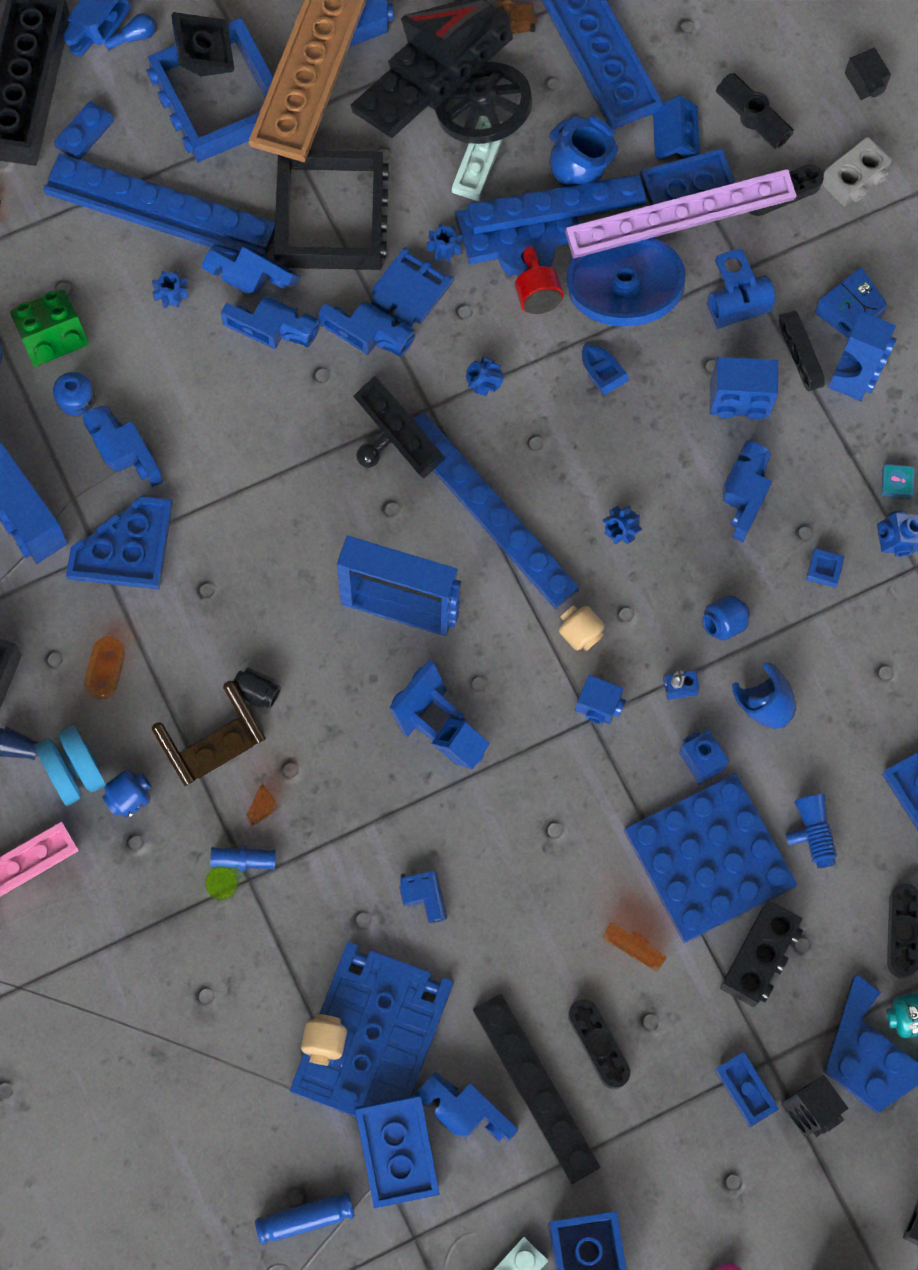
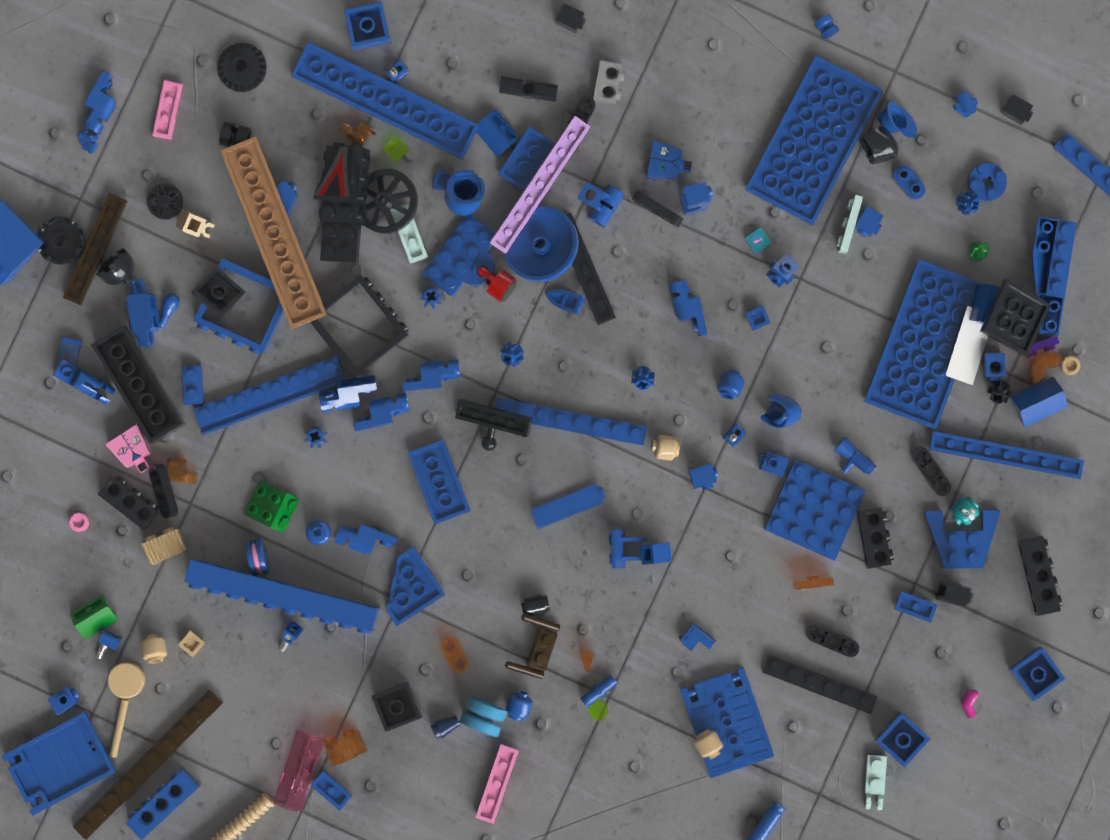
camera: 35 degrees left, 15 degrees up
blue plate [355,1094,440,1208] -> none
blue plate [371,247,454,328] -> none
blue plate [414,1072,518,1142] -> none
blue plate [468,174,646,234] -> none
blue brick [710,357,778,420] -> none
none -> clear neon green tile [383,136,410,163]
none -> blue plate [408,439,471,525]
none -> black tile [566,213,616,326]

